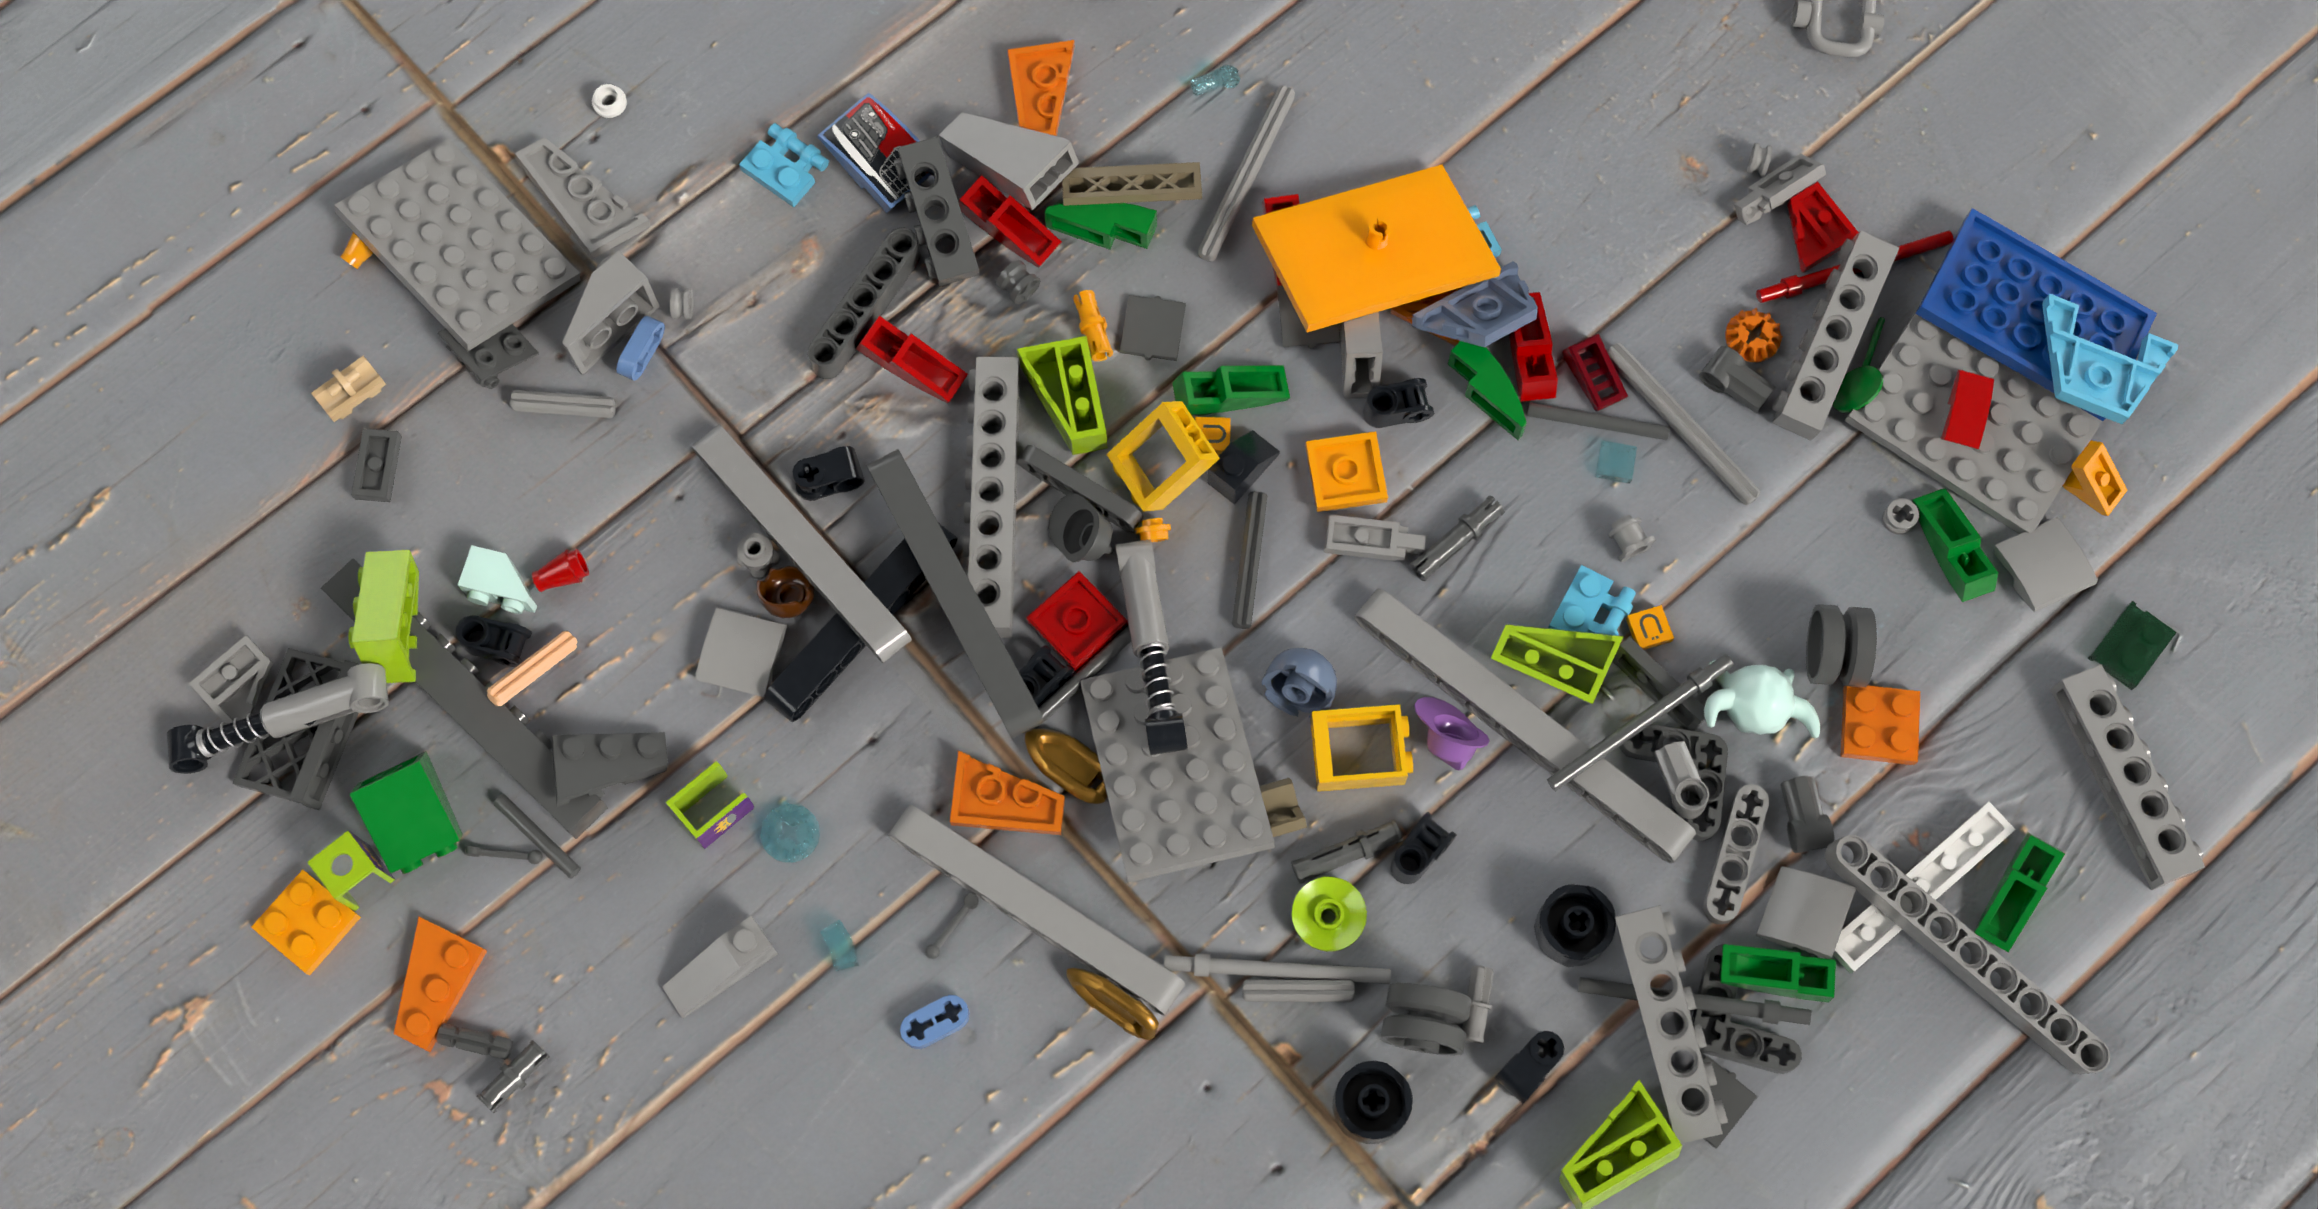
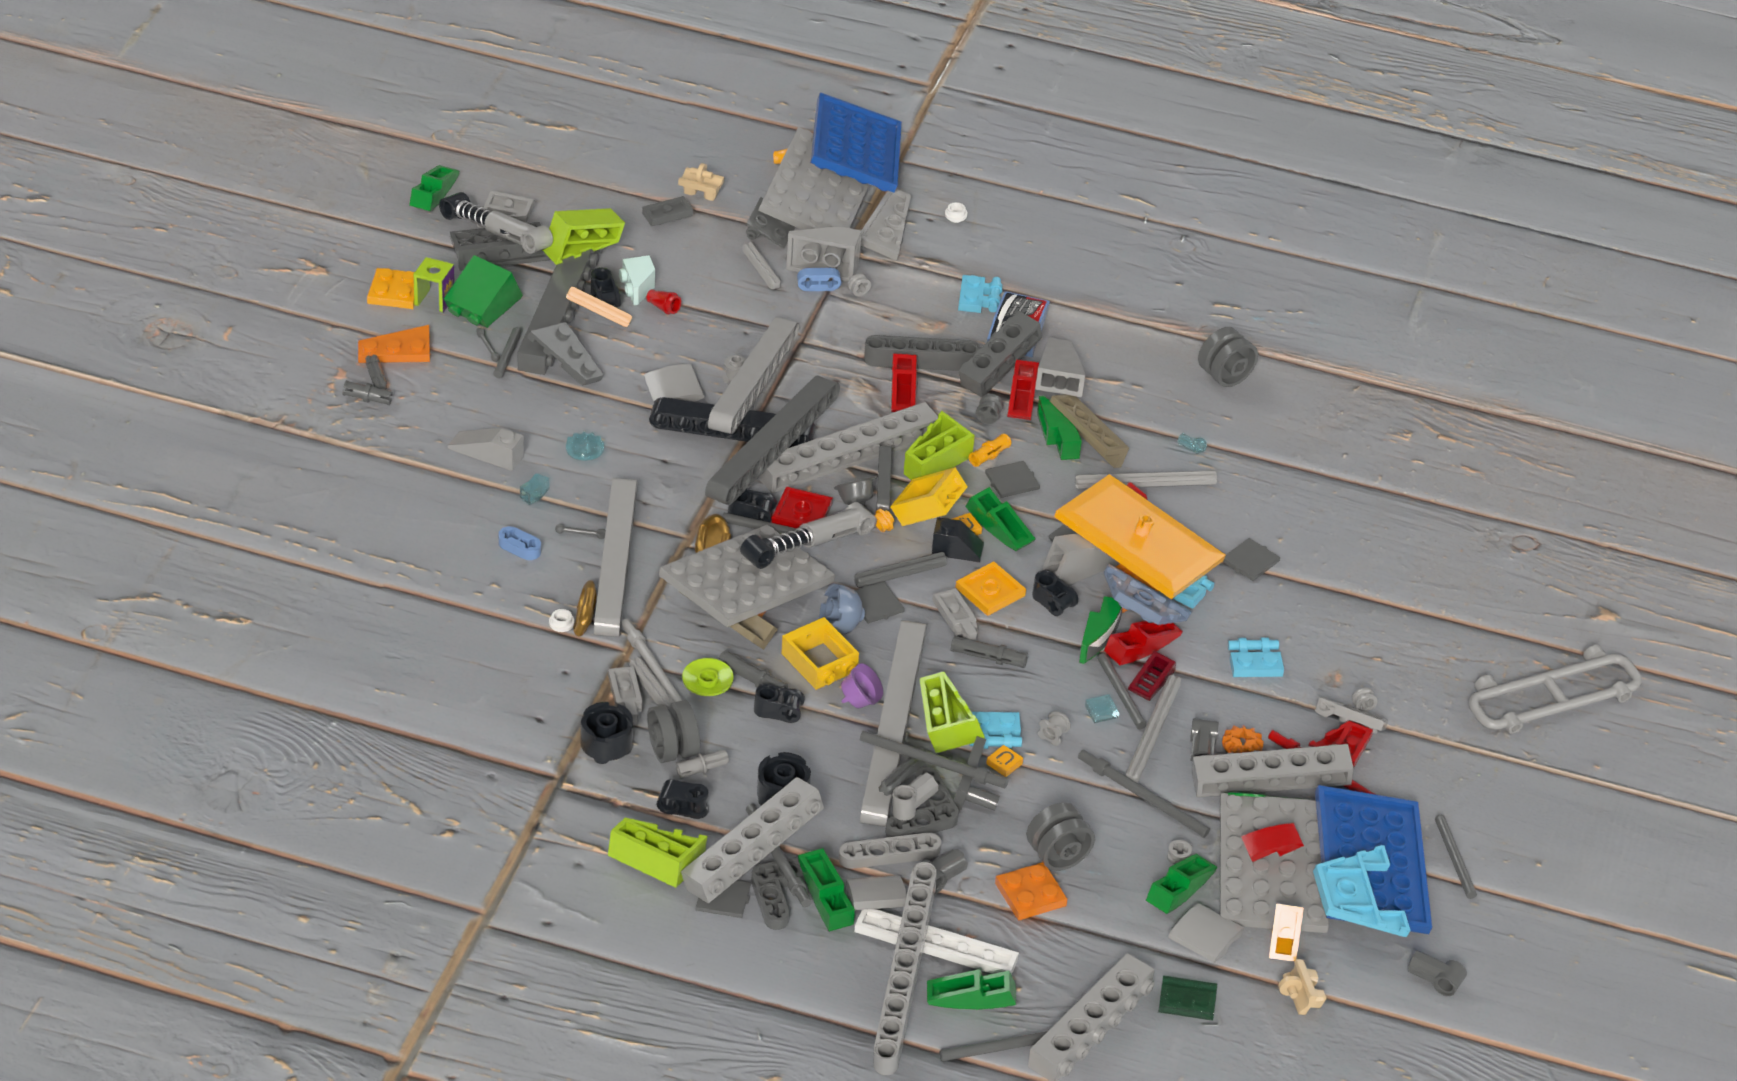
camera: 55 degrees right, 30 degrees down
lime piece [666,761,754,849] -> none
reddish brown hair [756,566,815,619] -> none
black piece [792,446,865,501] -> none
orange wing [950,750,1065,835] -> none
orange wing [1007,40,1075,136] -> none
light aqua piece [1704,660,1820,738] -> none
none -> green slope [409,165,460,211]
none -> white plate [549,609,574,632]
none -> light grey hinge [608,666,642,726]
none -> blue plate [810,92,902,193]
none -> dark grey piece [854,581,905,624]
none -> dark grey axle [878,747,930,796]
none -> dark grey bar [939,1031,1047,1062]
none -> dark grey bar [1078,750,1210,838]
none -> dark grey piece [1223,538,1281,581]
none -> medium azure plate [1228,637,1284,677]
none -> tan hips [1278,959,1326,1015]
none -> dark grey piece [1408,951,1467,996]
none -> dark grey bar [1435,815,1477,899]

